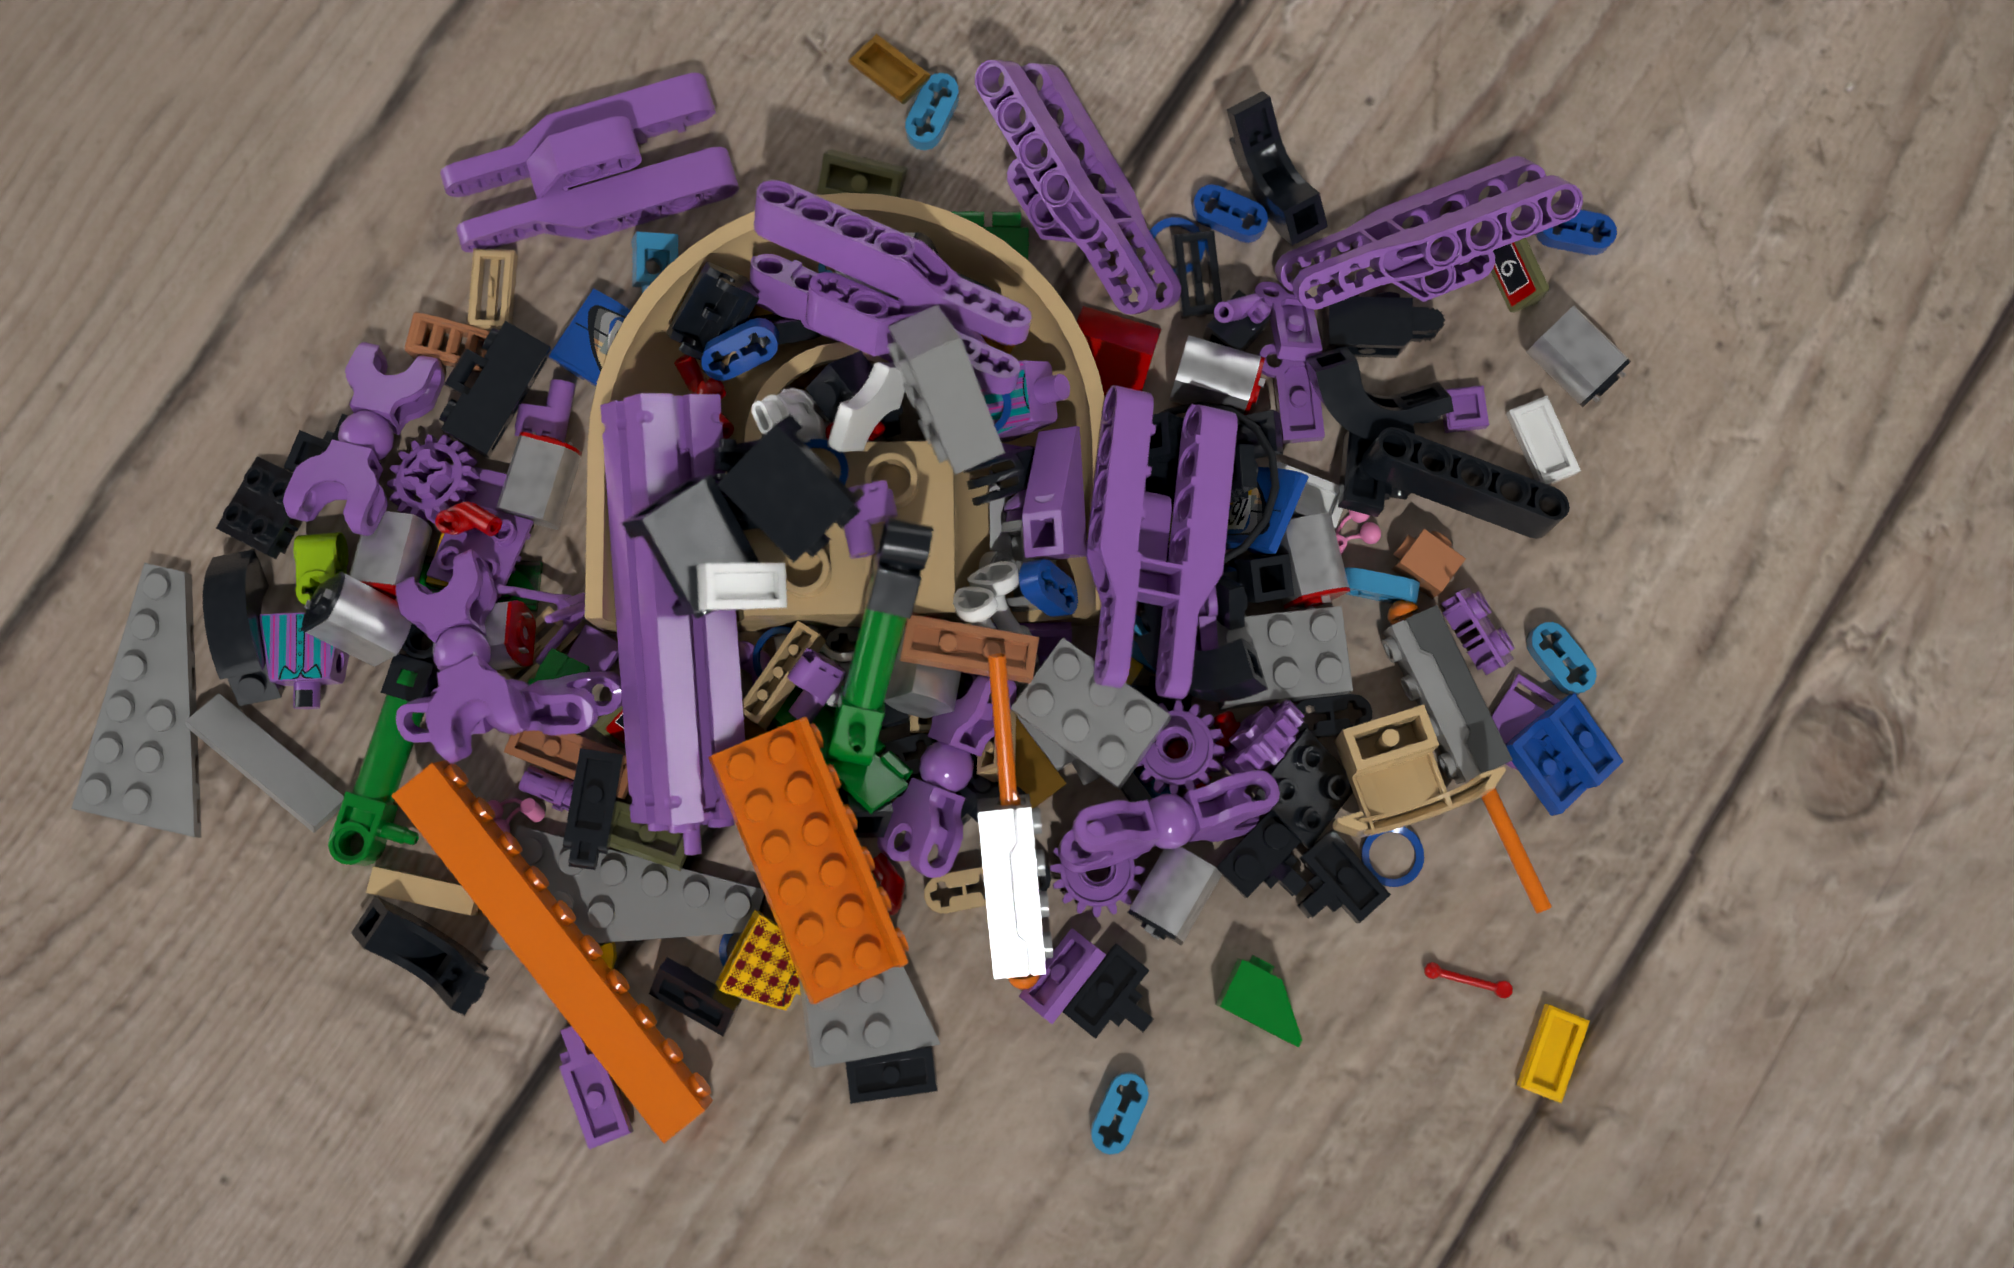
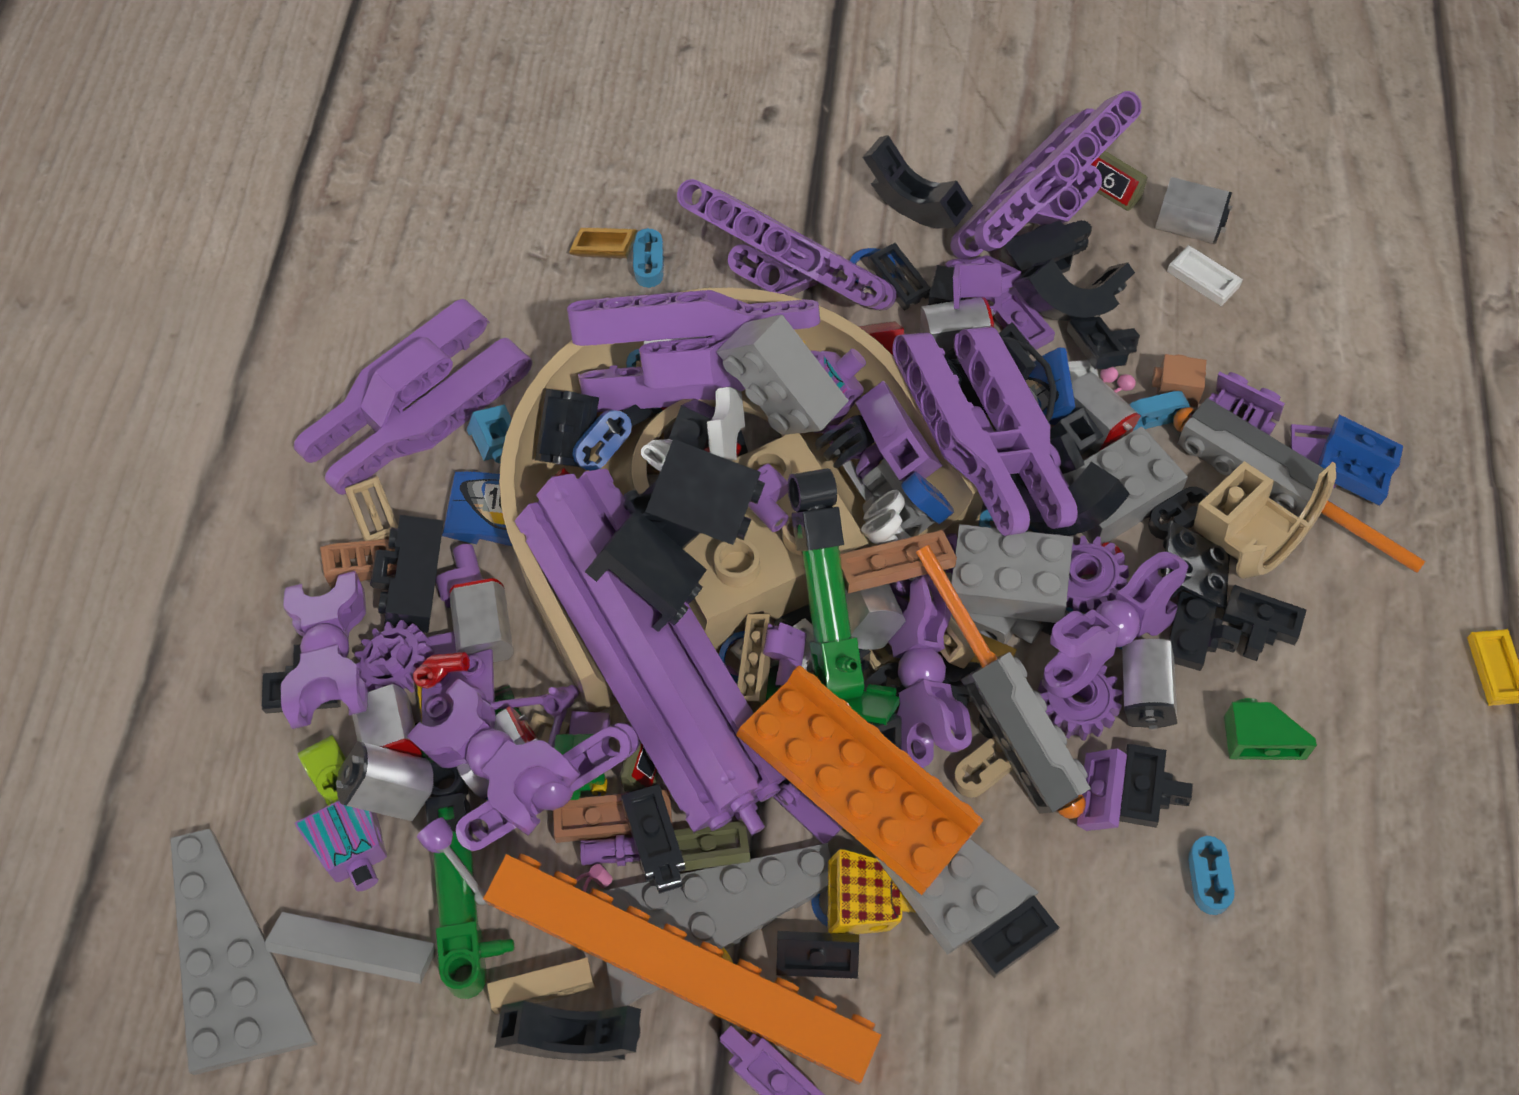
camera: 25 degrees left, 20 degrees down
black arch [203,549,284,706] -> none
black hinge [216,456,299,560] -> none
white tile [697,563,787,611] -> none
blue beam [1192,184,1268,243] -> none
medium lavender arm [1214,293,1271,324] -> none
medium lavender gear [1221,699,1304,775] -> none
blue piece [1361,827,1424,887] -> none
black beam [1362,427,1570,539] -> none
red hinge [1424,962,1513,998] -> none
medium lavender tile [1442,385,1489,433] -> none
dark azure beam [1526,622,1597,695] -> none
blue beam [1535,210,1617,255] -> none
none -> hinge [417,817,487,905]
none -> medium lavender bracket [953,263,1002,309]

